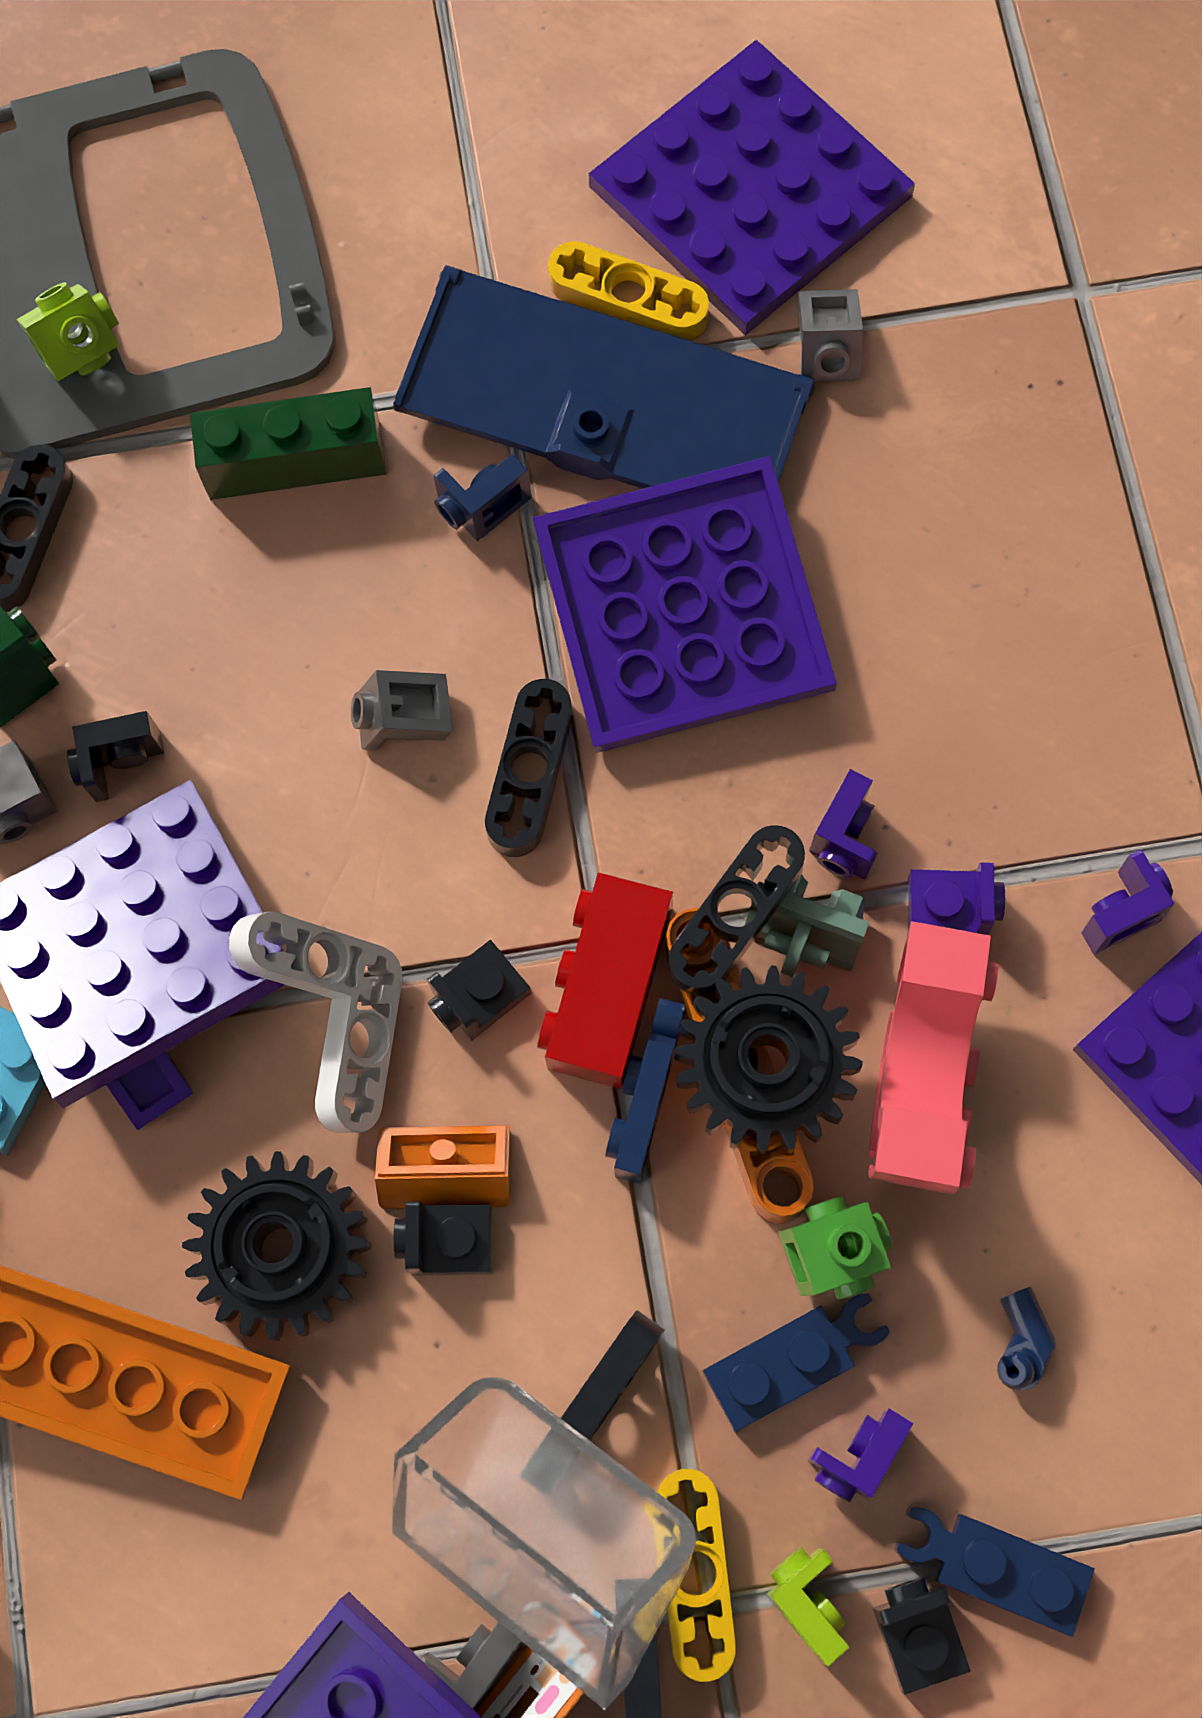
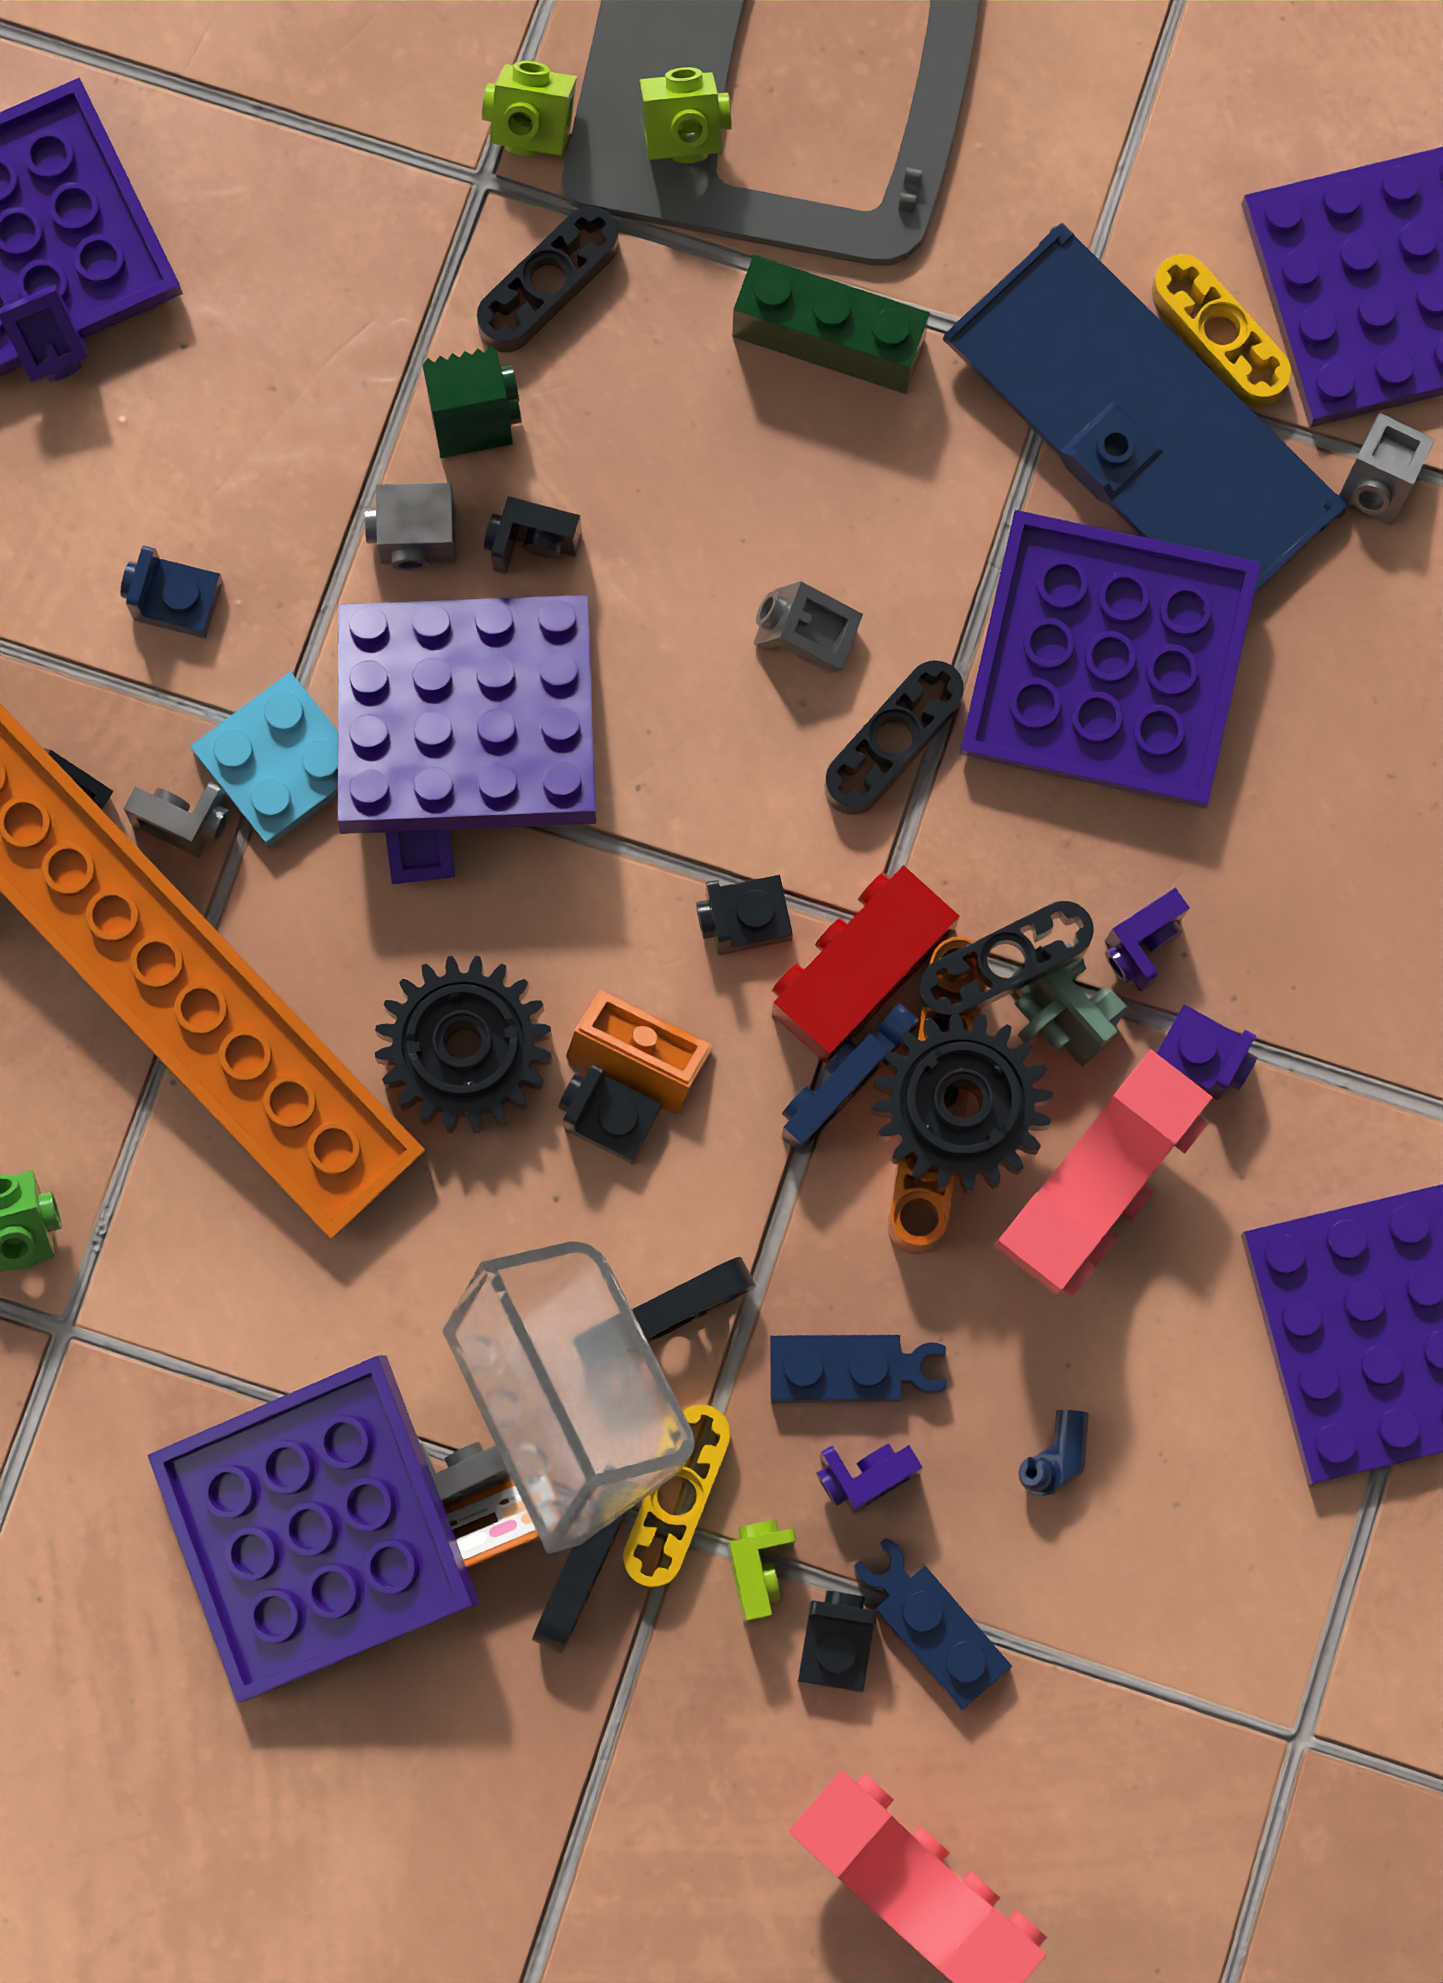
camera: 20 degrees right, 5 degrees up
white beam [229,912,402,1133] -> none
dark blue bracket [433,454,532,541] -> none
bright green brick [778,1195,892,1300] -> none
dark purple bracket [1081,850,1175,955] -> none

